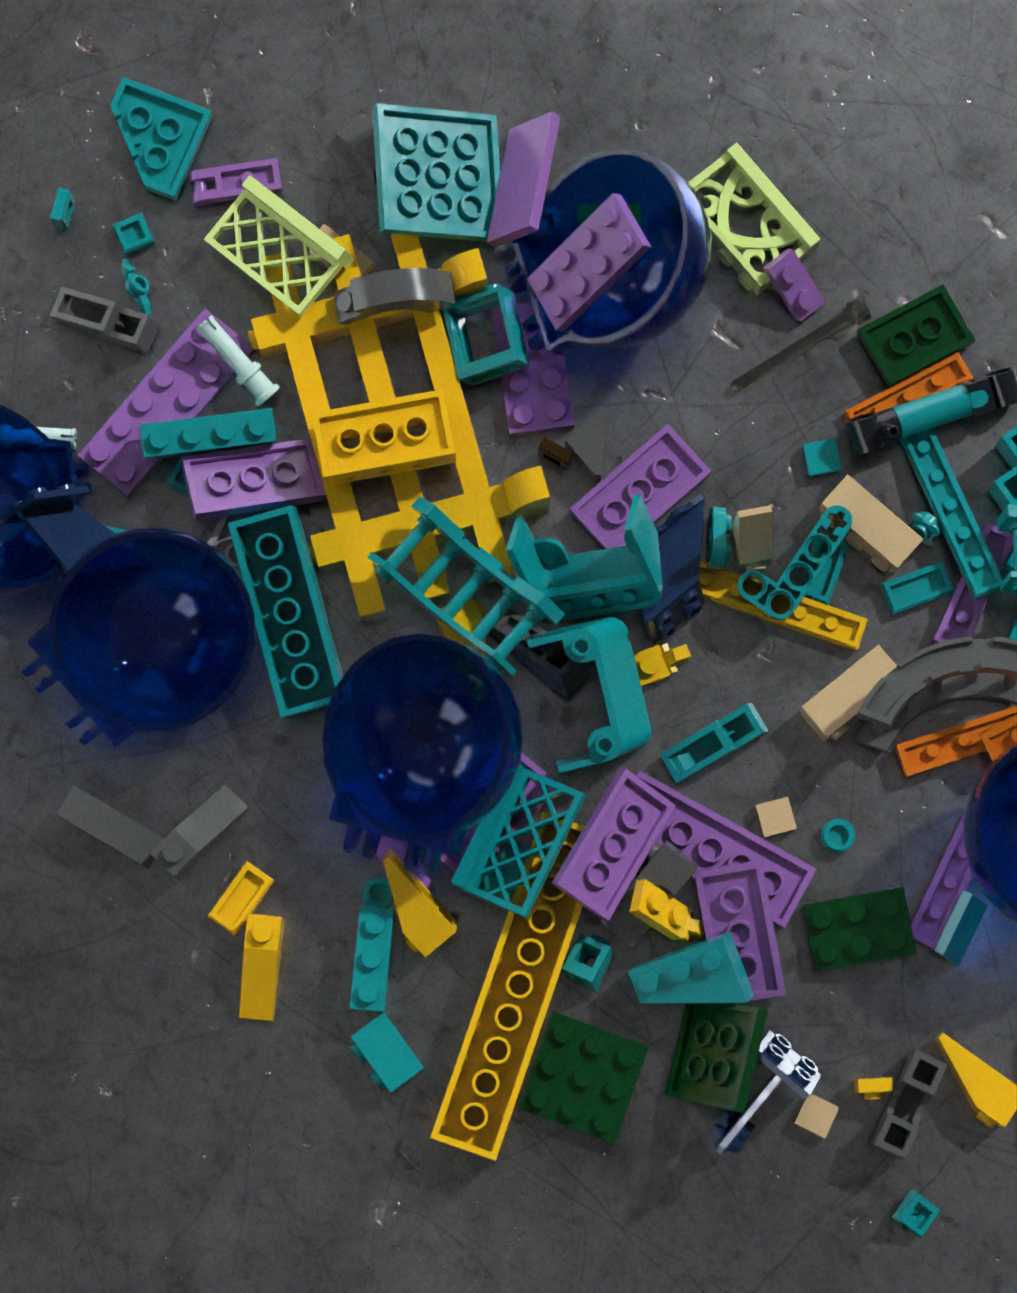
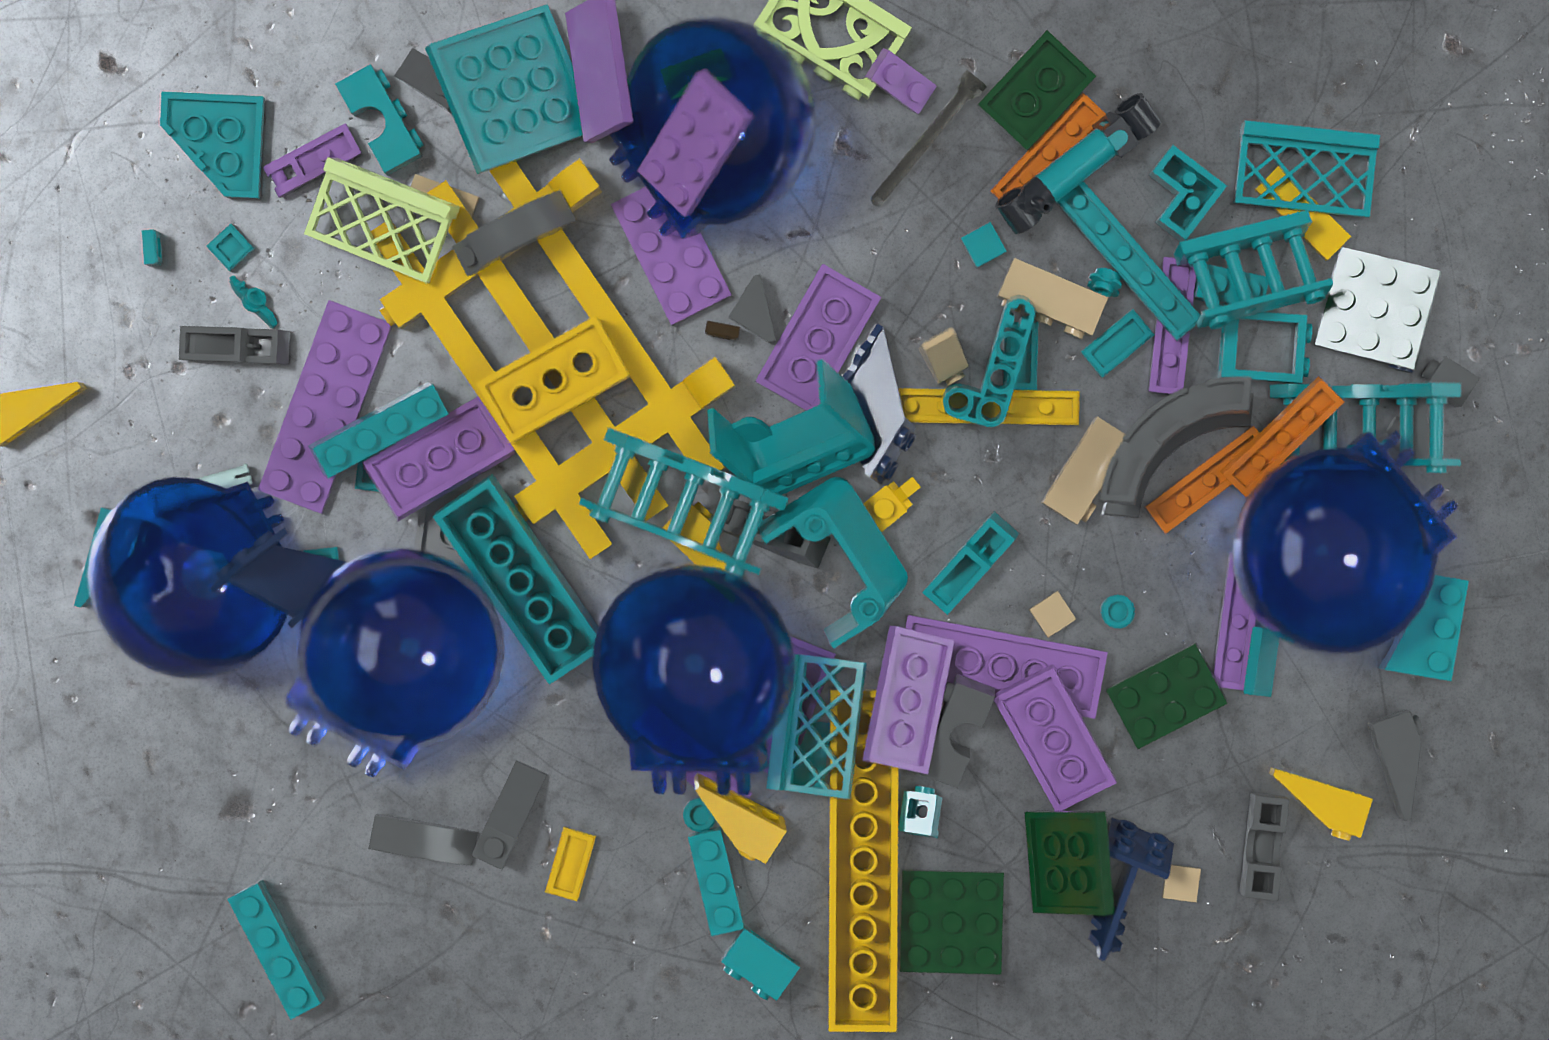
camera: 25 degrees left, 10 degrees up
light aqua pin [196,315,280,406] -> none
yellow slope [239,914,285,1021] -> none
teal window [443,284,530,386] -> none
teal wedge [628,931,754,1003] -> none
yellow hinge [629,879,706,942] -> none
teal plate [707,506,732,570] -> none
yellow plate [854,1077,893,1100] -> none
teal tile [892,1189,940,1239] -> none
none -> teal arch [335,64,424,176]

